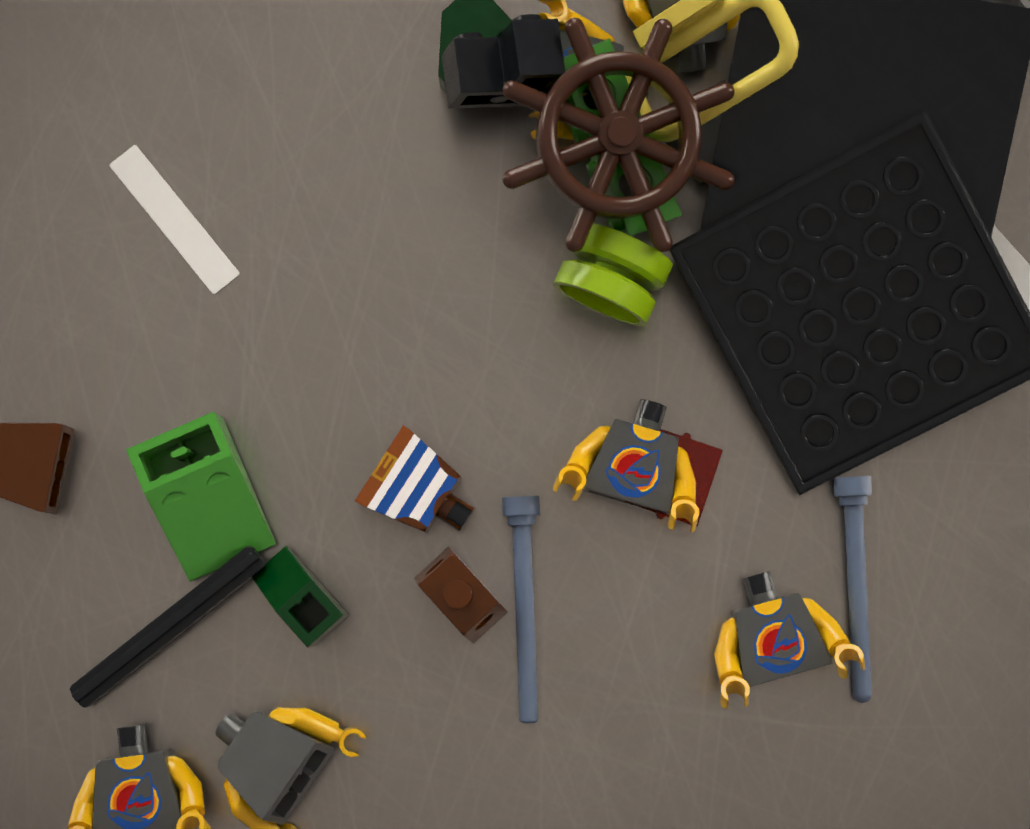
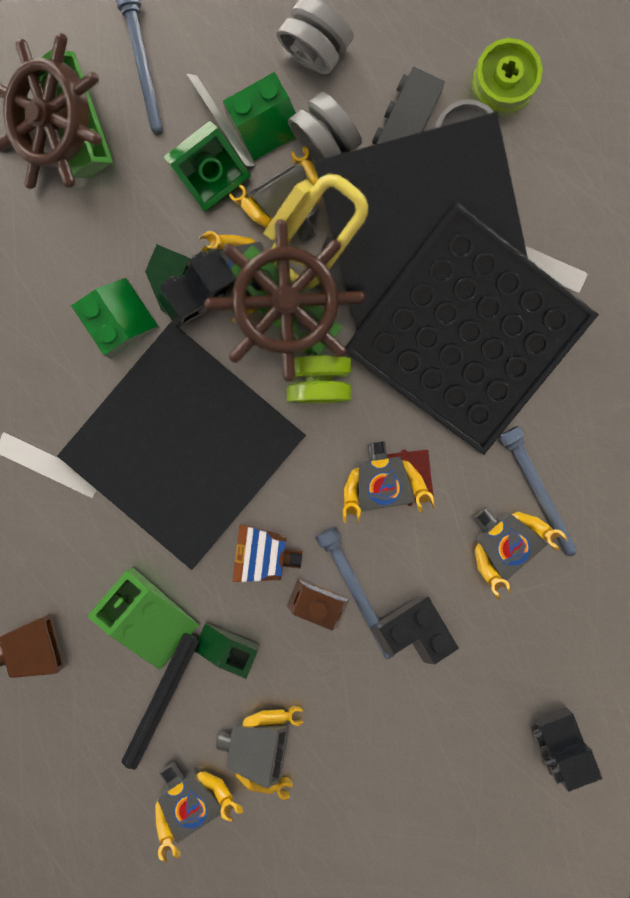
camera: 30 degrees left, 5 degrees up
none -> black tile [57,321,306,570]
none -> green slope [71,278,159,359]
none -> black brick [370,596,459,665]

